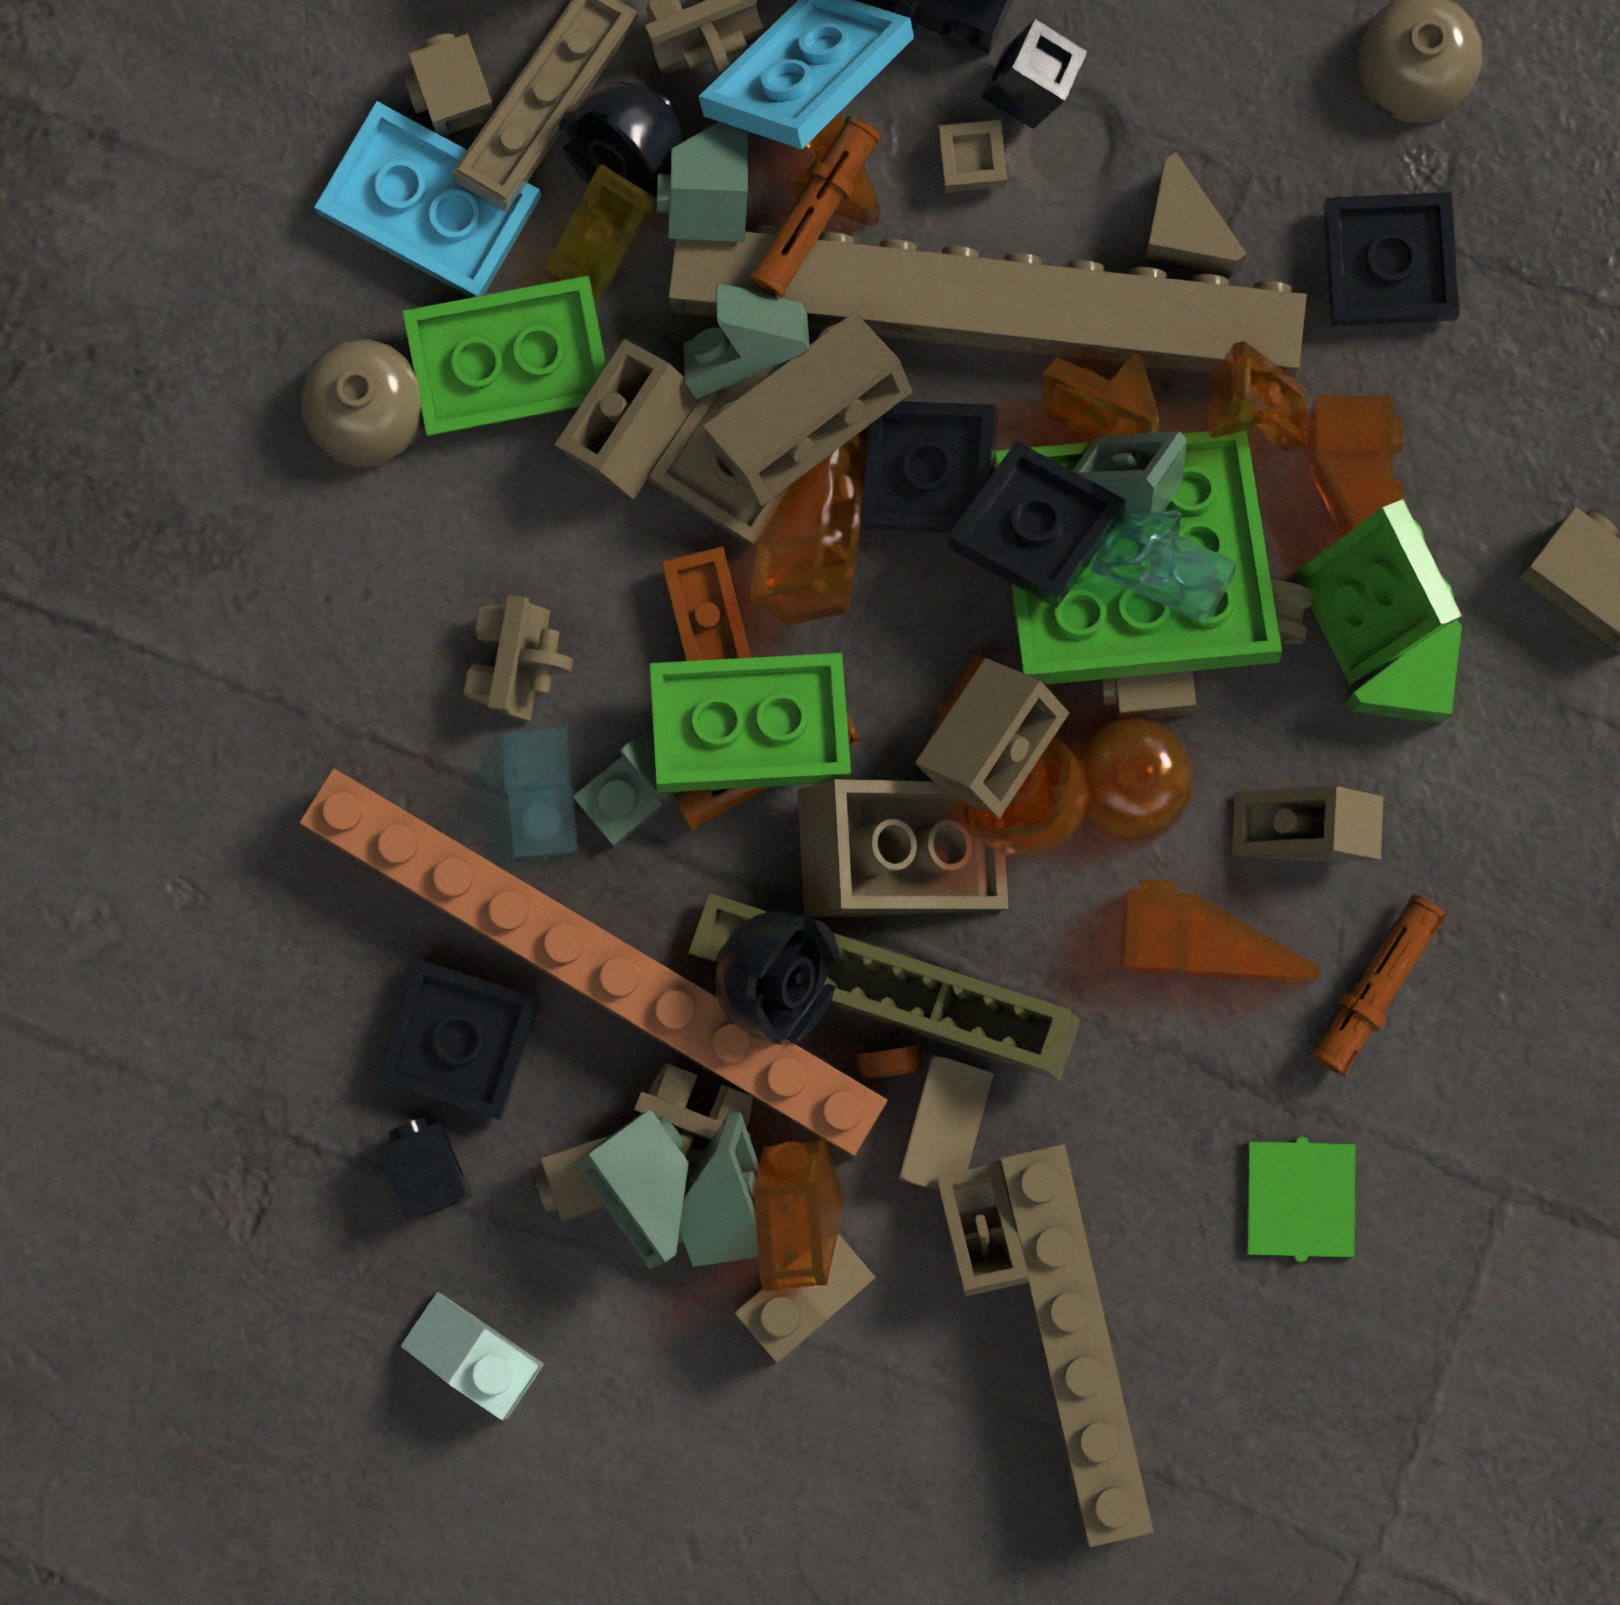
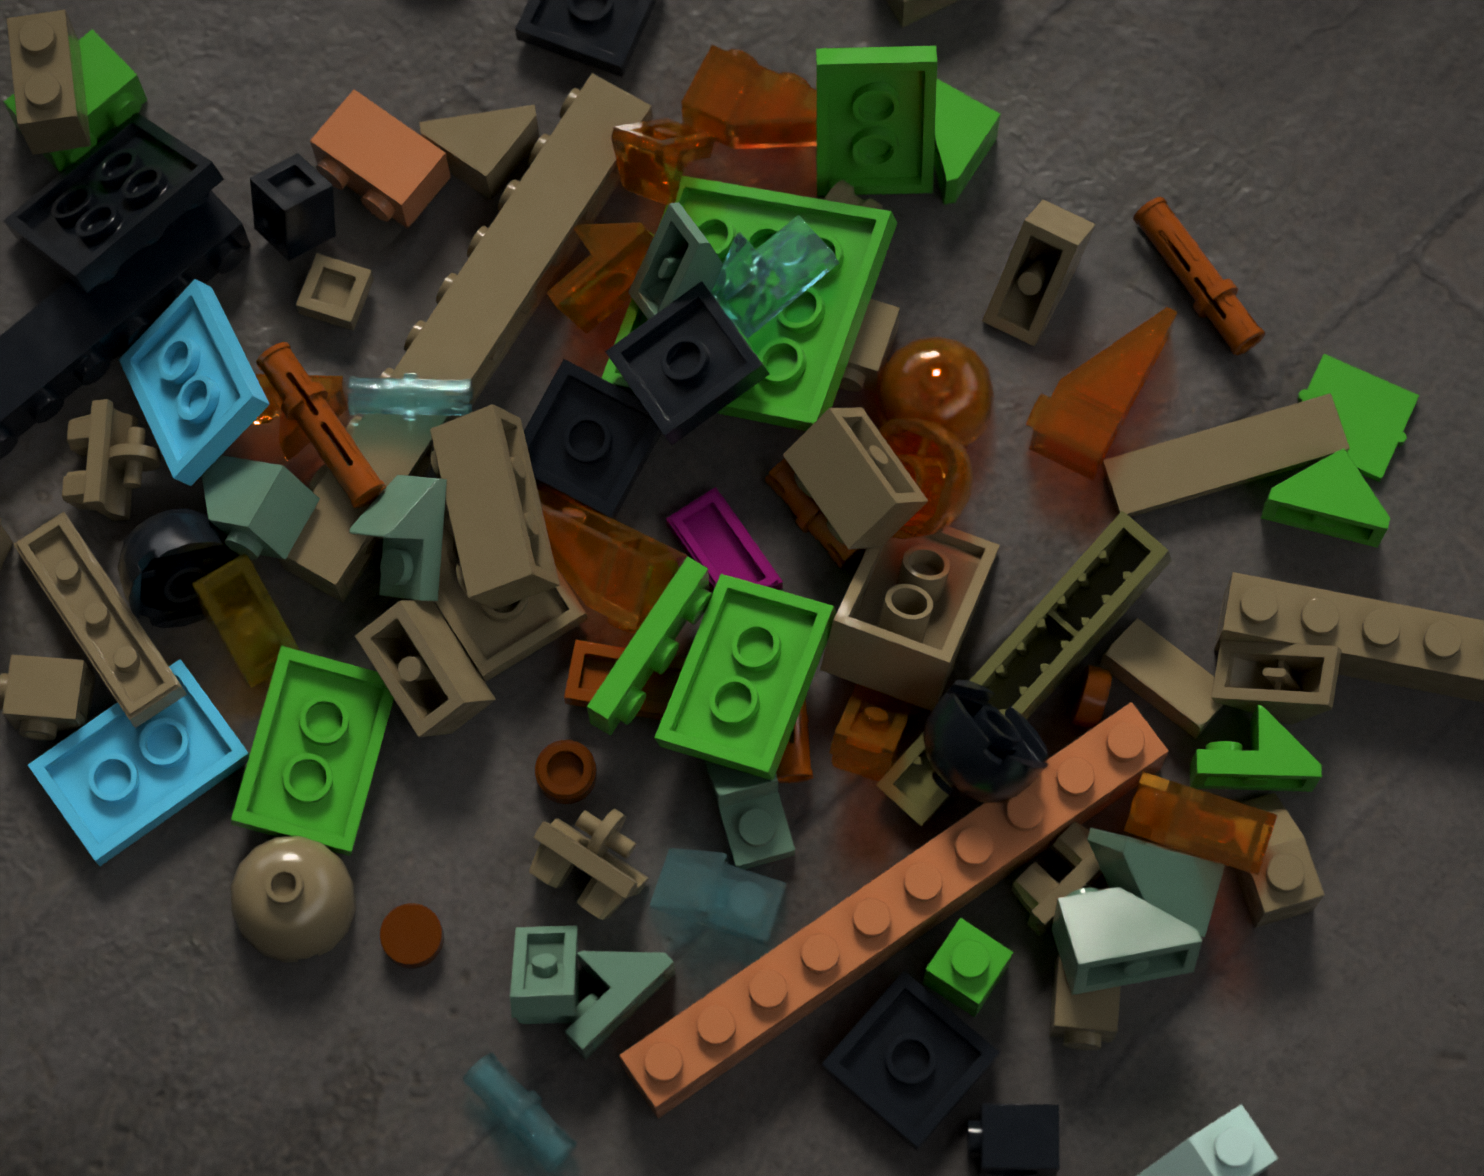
camera: 65 degrees left, 10 degrees down
none -> nougat brick [310,89,451,229]
none -> clear light blue pin [348,373,473,421]
none -> reddish brown tile [380,903,444,969]
none -> clear light blue pin [462,1052,578,1172]
none -> sand green slope [510,925,579,1024]
none -> reddish brown tile [535,740,597,804]
none -> sand green slope [565,951,676,1060]
none -> bright green plate [587,556,712,736]
none -> magenta tile [666,487,783,591]
none -> clear orange slope [829,684,914,781]
none -> bright green brick [923,918,1014,1018]
none -> dark tan tile [1101,393,1350,517]
none -> bright green slope [1190,705,1322,792]
none -> bright green slope [1261,448,1390,548]

